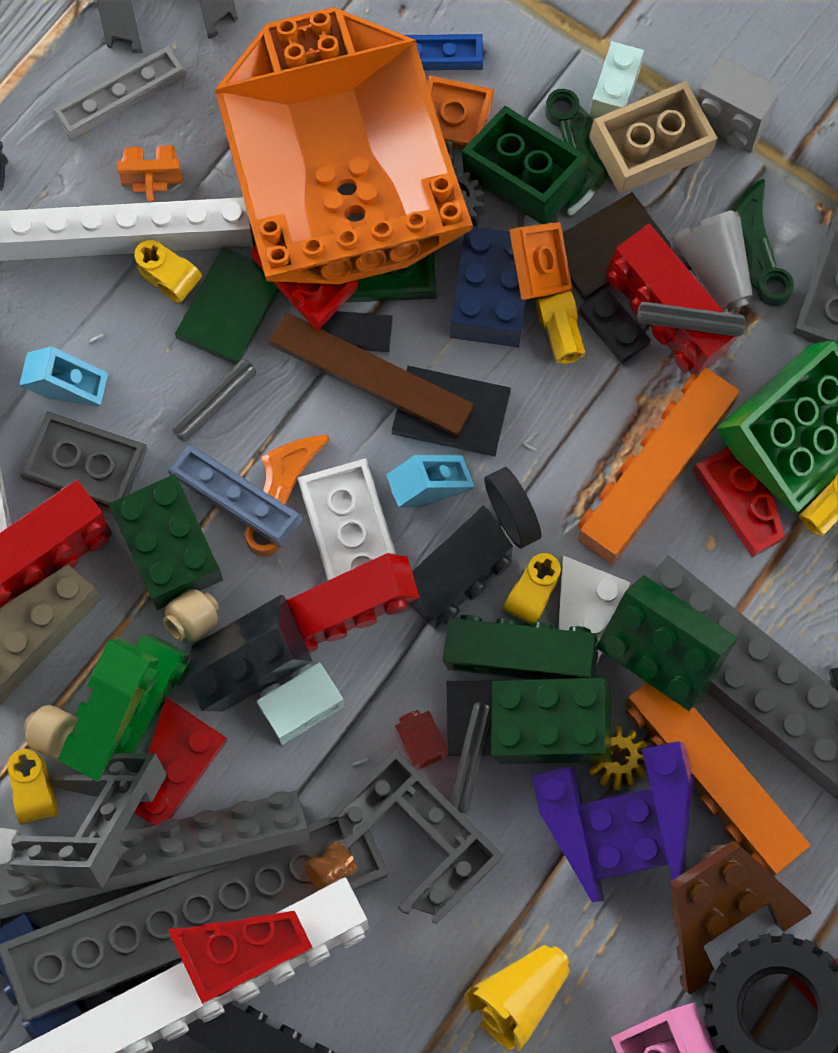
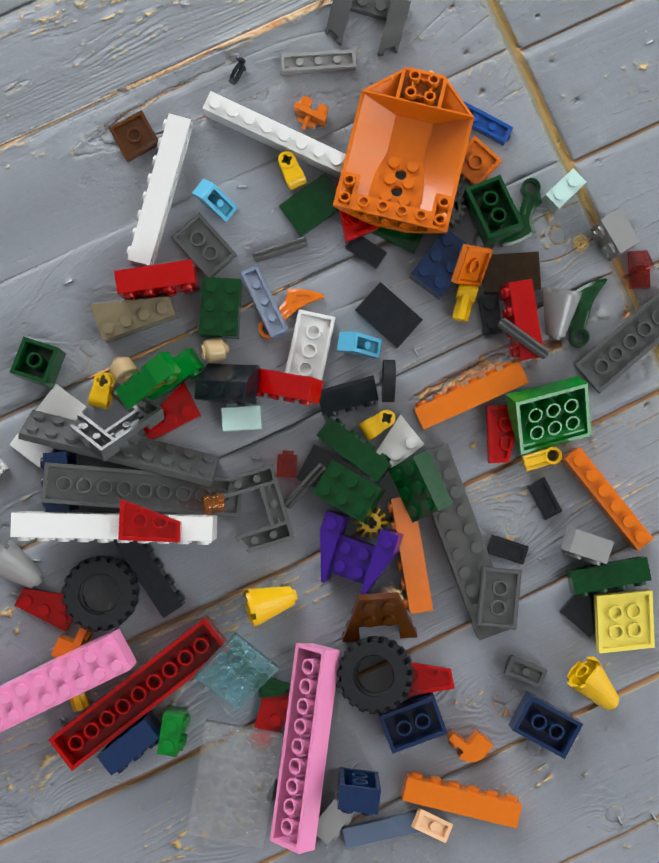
camera: 30 degrees right, 15 degrees up
reddish brown tile [269,312,474,438] -> none
tan brick [589,81,718,195] -> none
none -> clear red slope [627,250,654,289]

